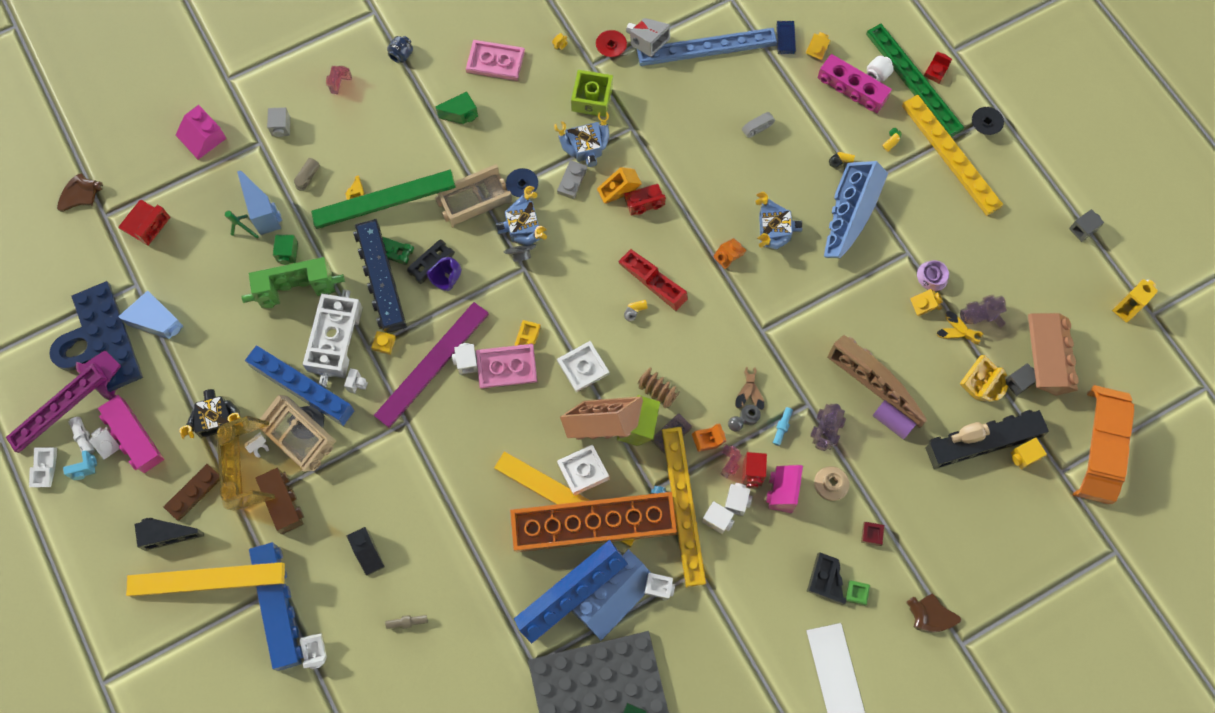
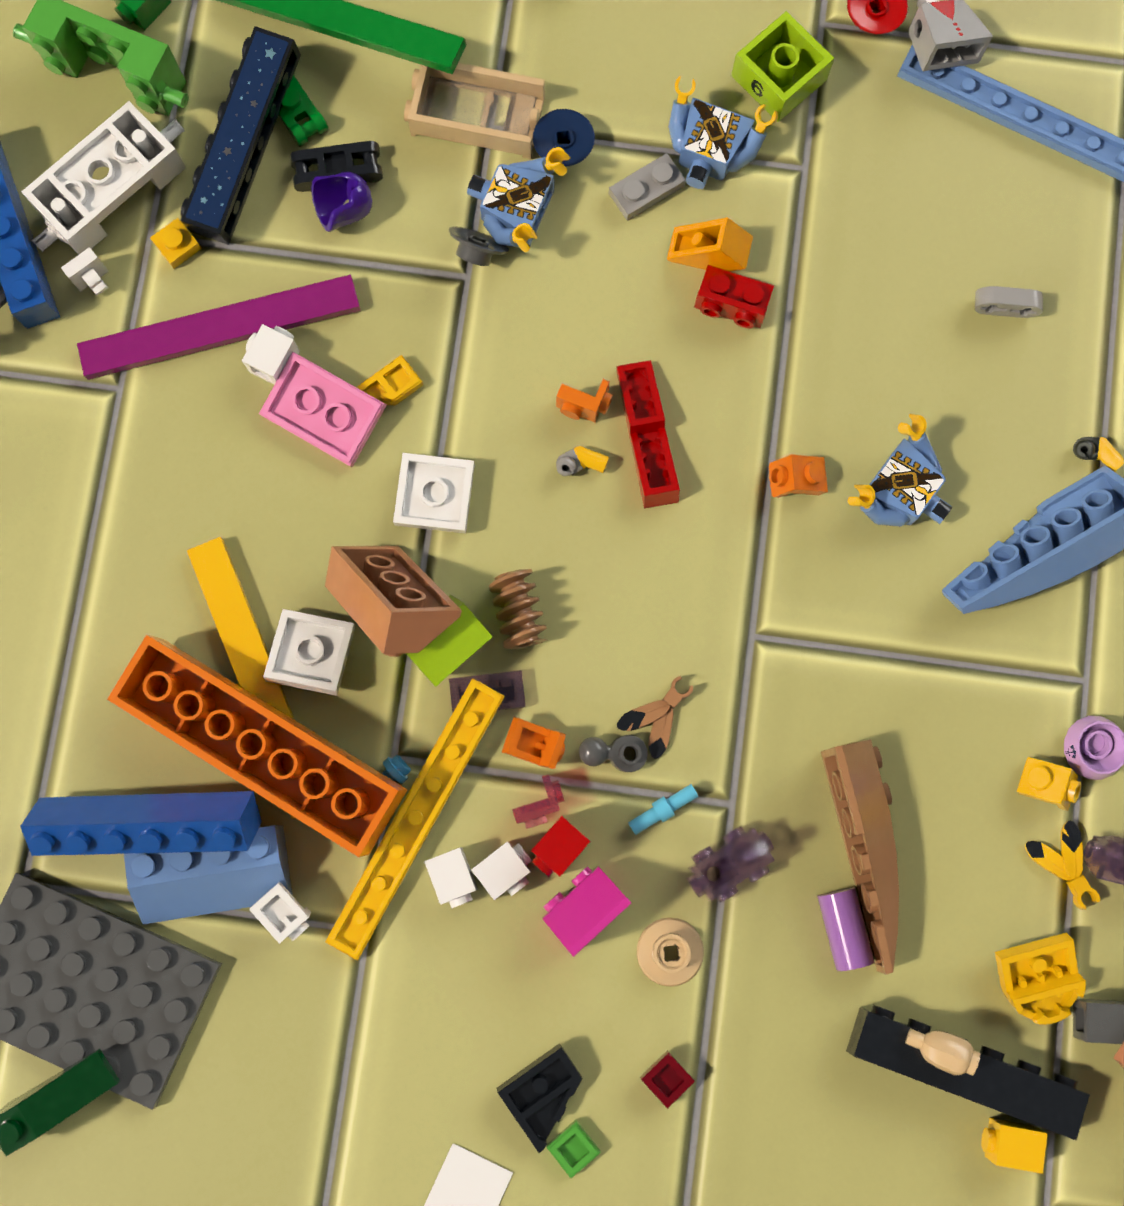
camera: 35 degrees right, 10 degrees up
none -> orange bracket [556,379,613,423]

